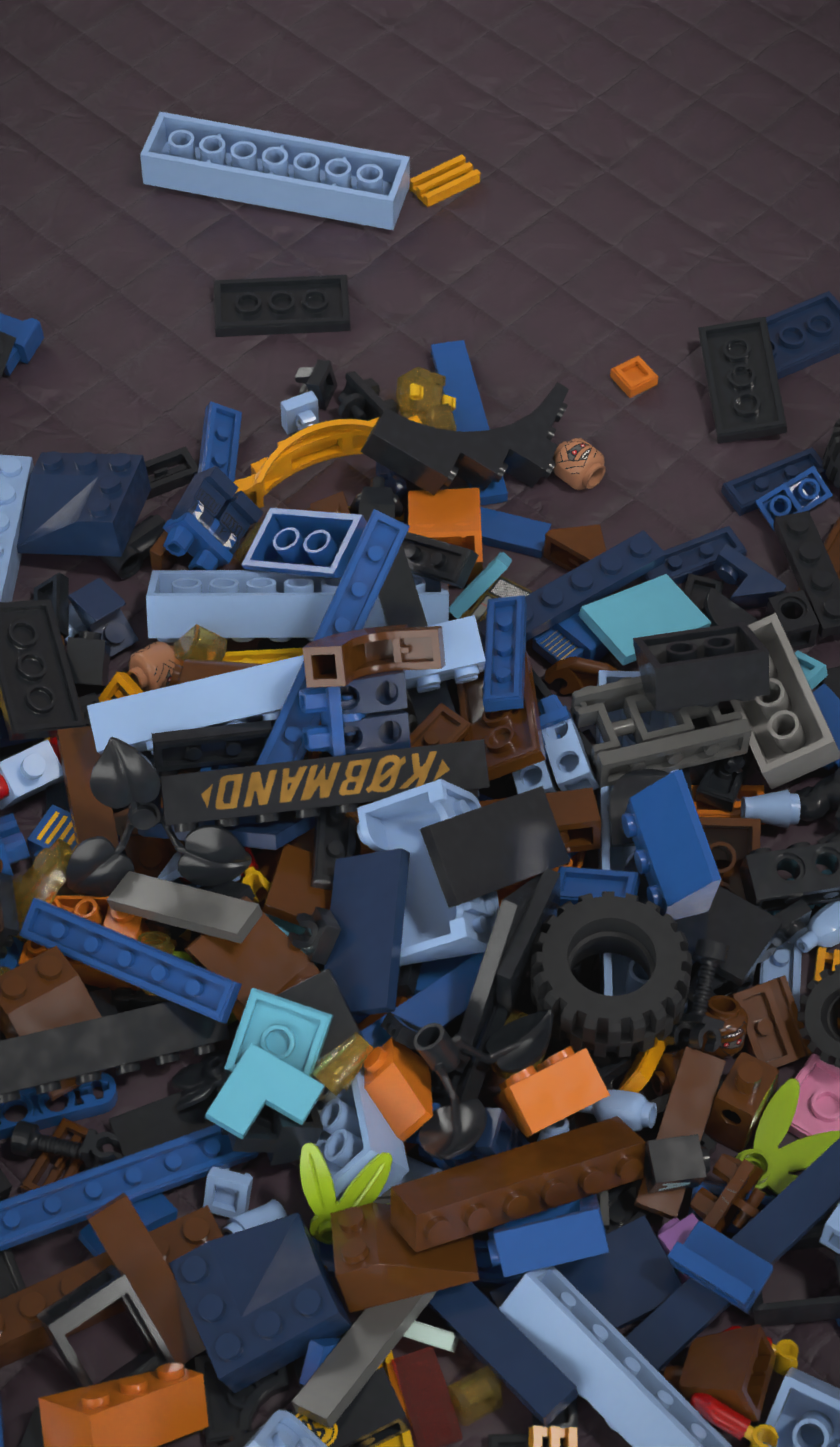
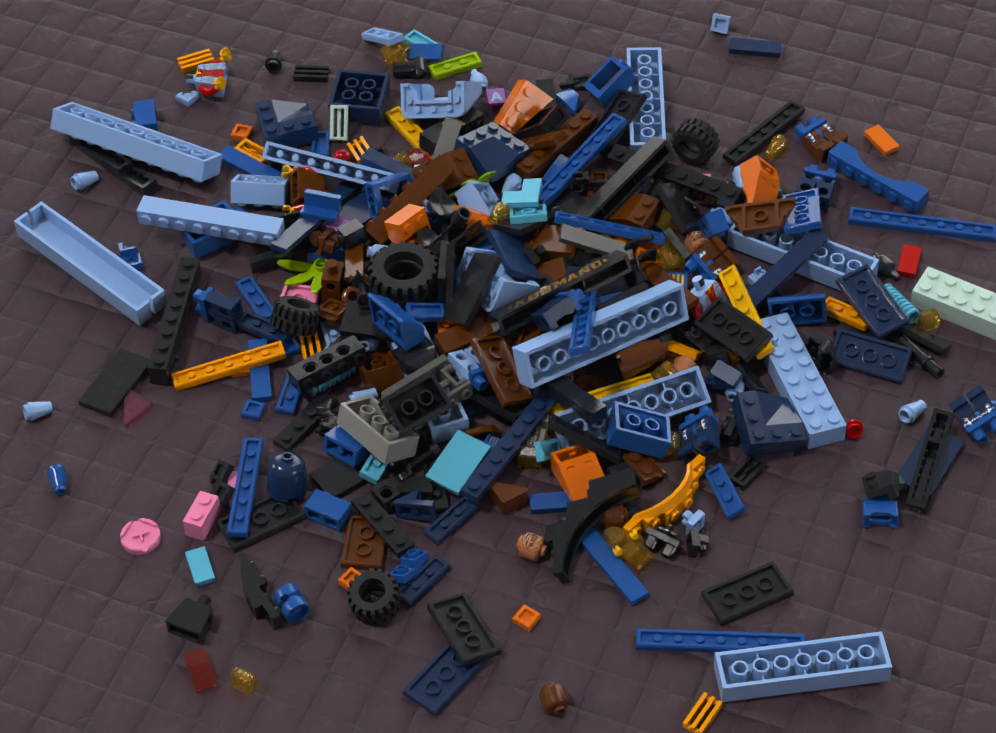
camera: 160 degrees right, 5 degrees down
arch [302,625,446,688] -> none
blue tile [483,595,527,712] -> none
none -> reddish brown head [539,682,570,715]
none -> blue tile [636,628,805,653]

